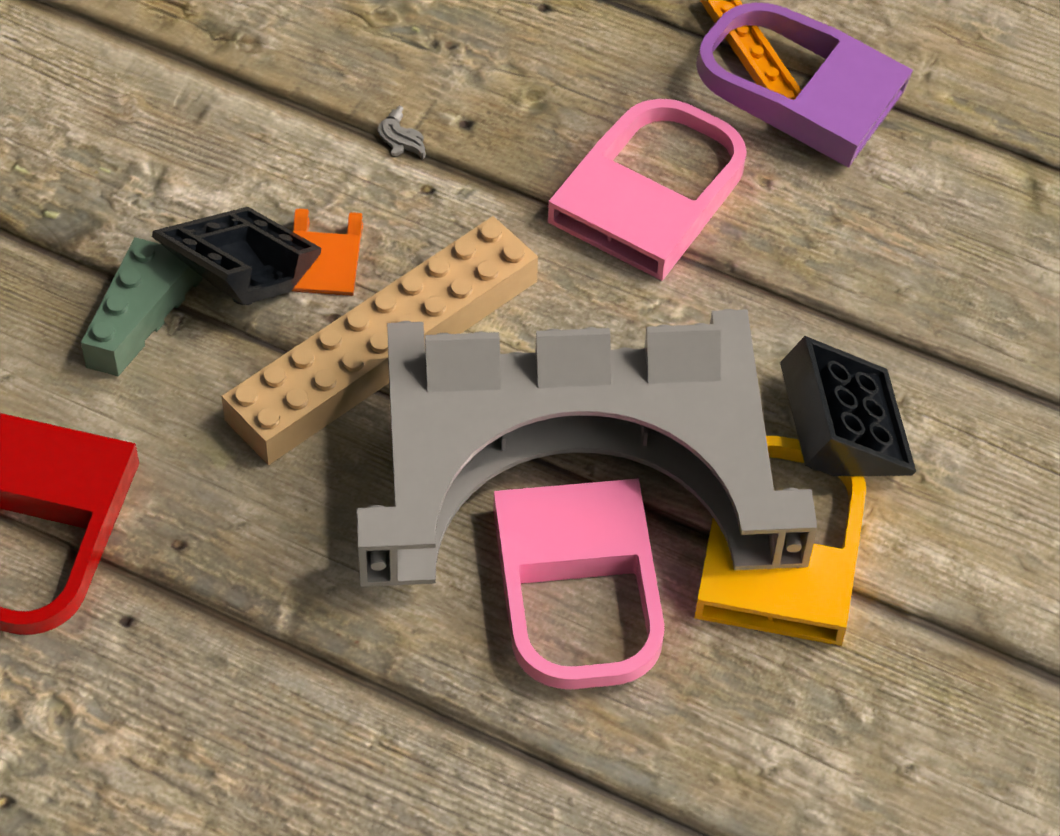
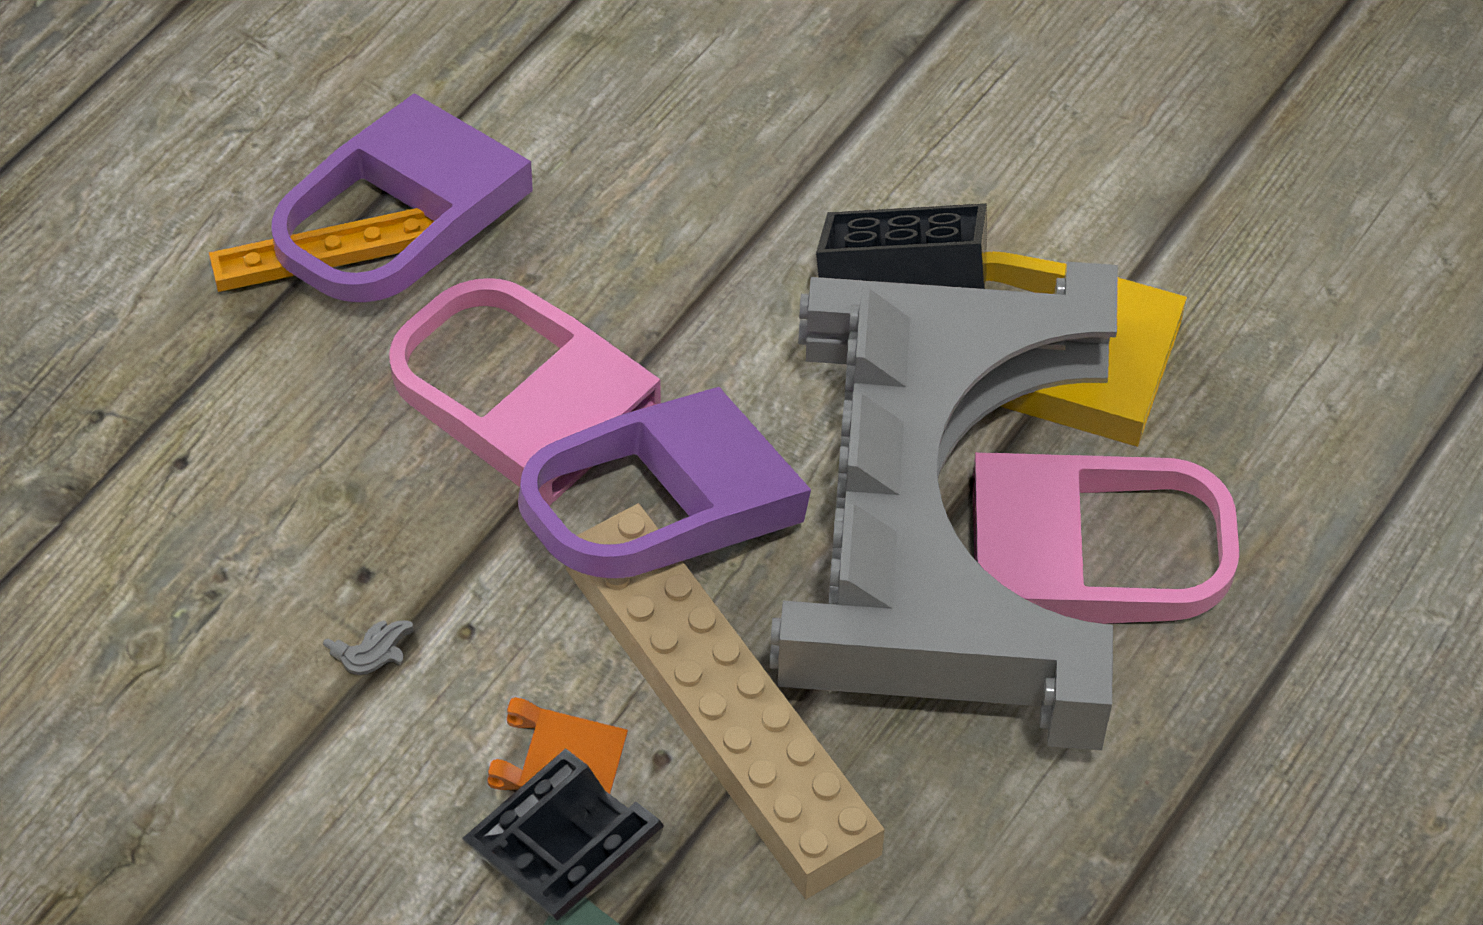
camera: 80 degrees left, 0 degrees up
none -> medium lavender window [518,387,811,578]

